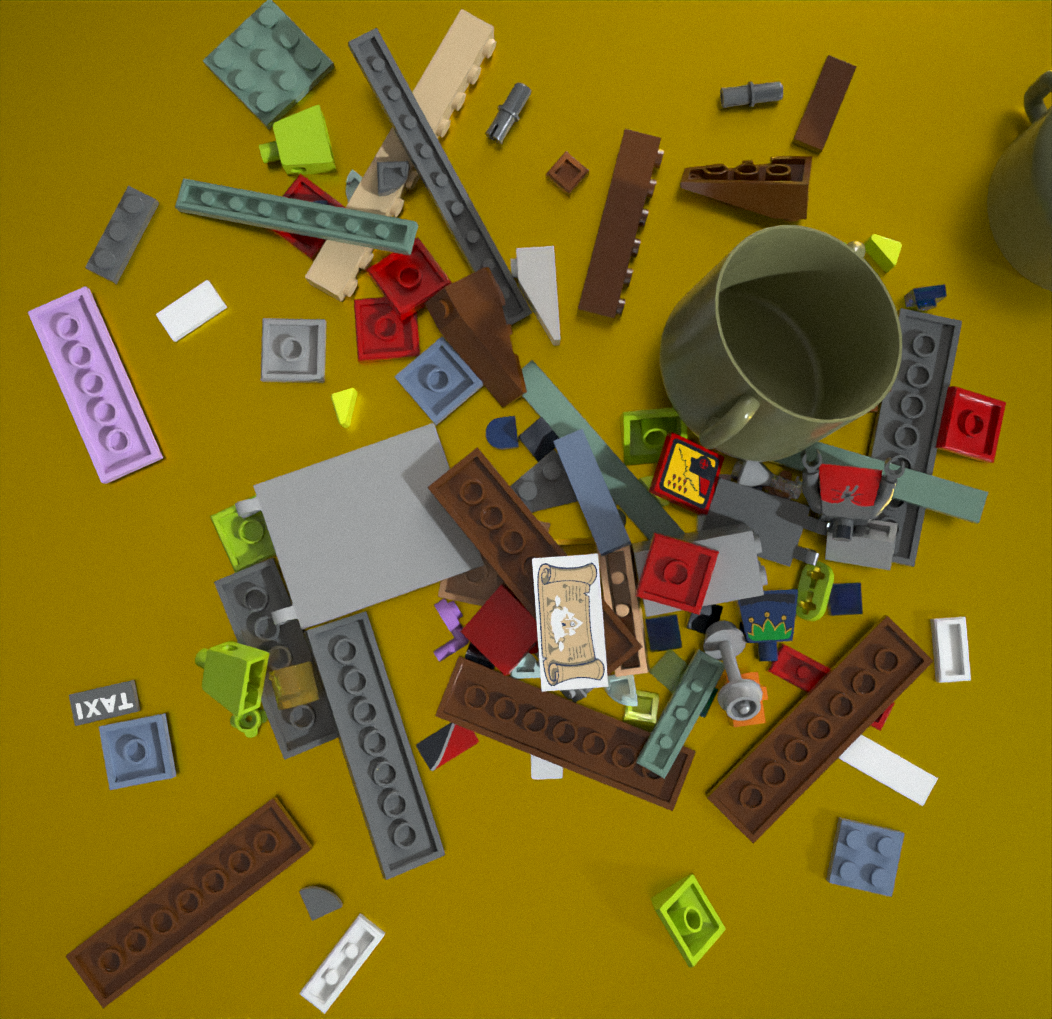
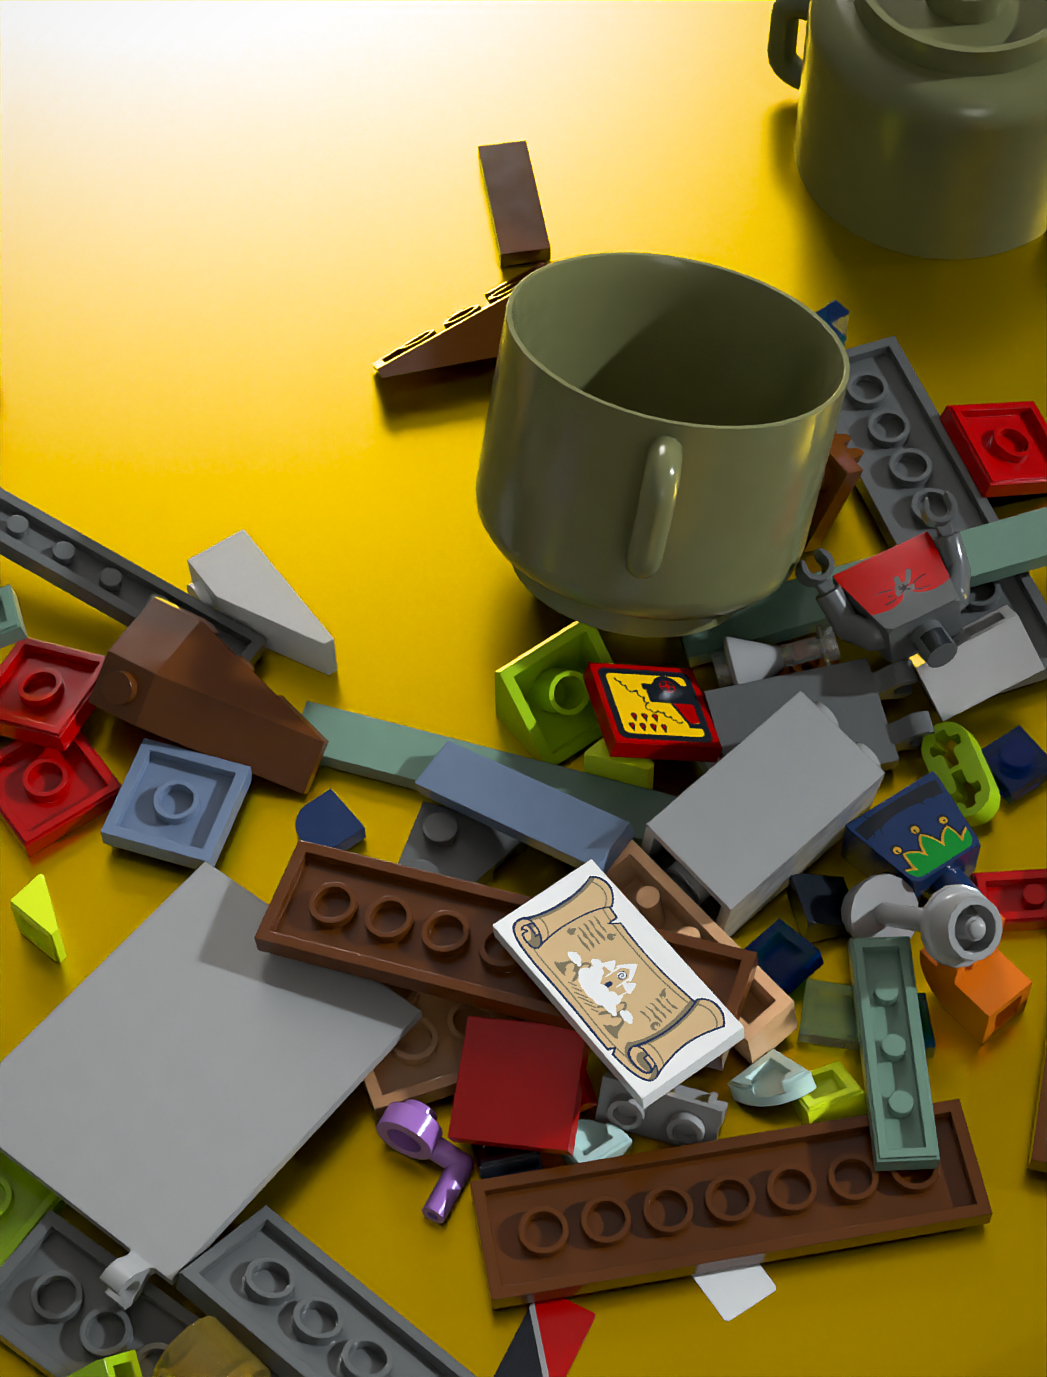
camera: 30 degrees left, 30 degrees down
dark grey axle [485,82,531,145] -> none
black slope [518,416,559,462] -> none
dark orange tile [546,151,589,197] -> none
reddish brown brick [576,129,664,325] -> none
red tile [635,532,719,615] -> none
dark grey axle [720,82,783,108] -> none

